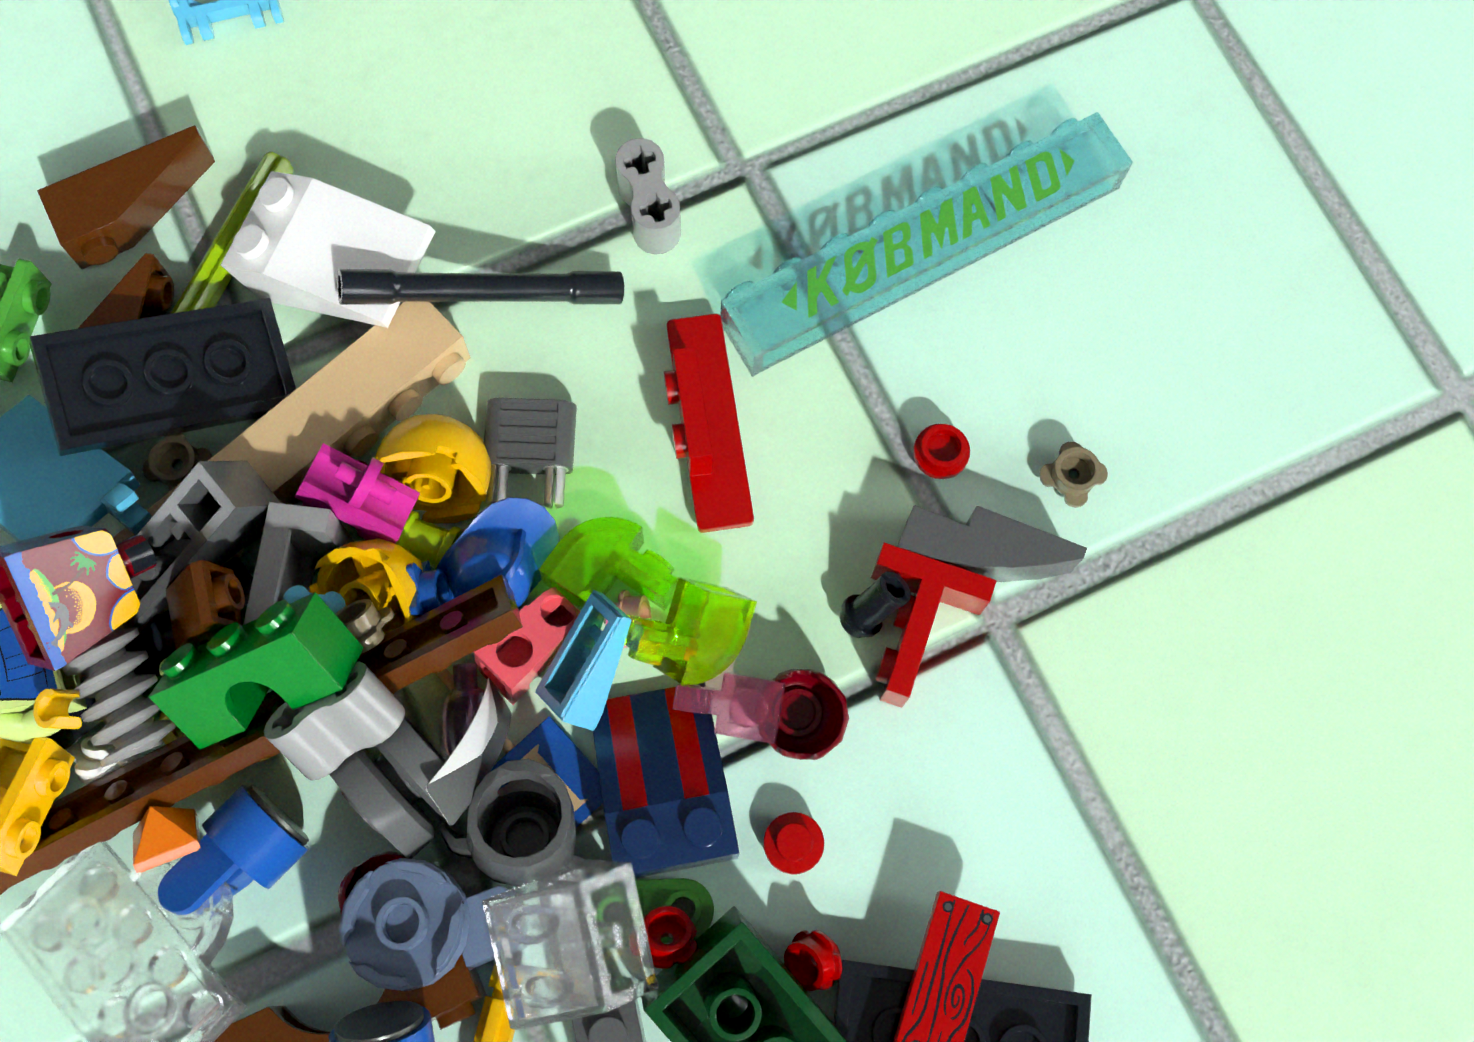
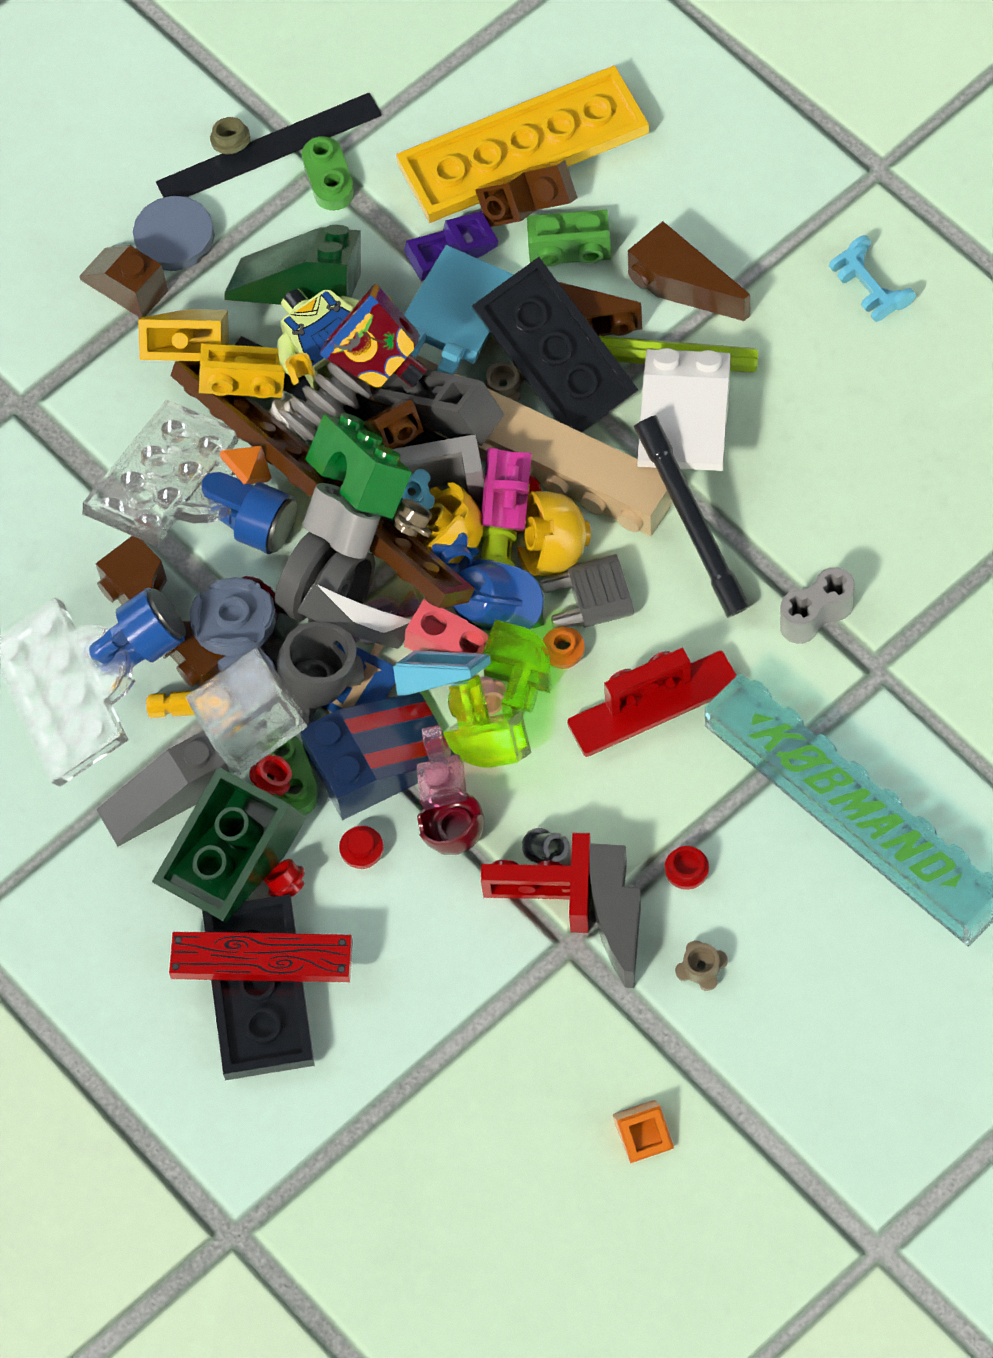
camera: 85 degrees right, 10 degrees down
none -> orange plate [541,627,585,669]
none -> orange slope [612,1100,674,1163]

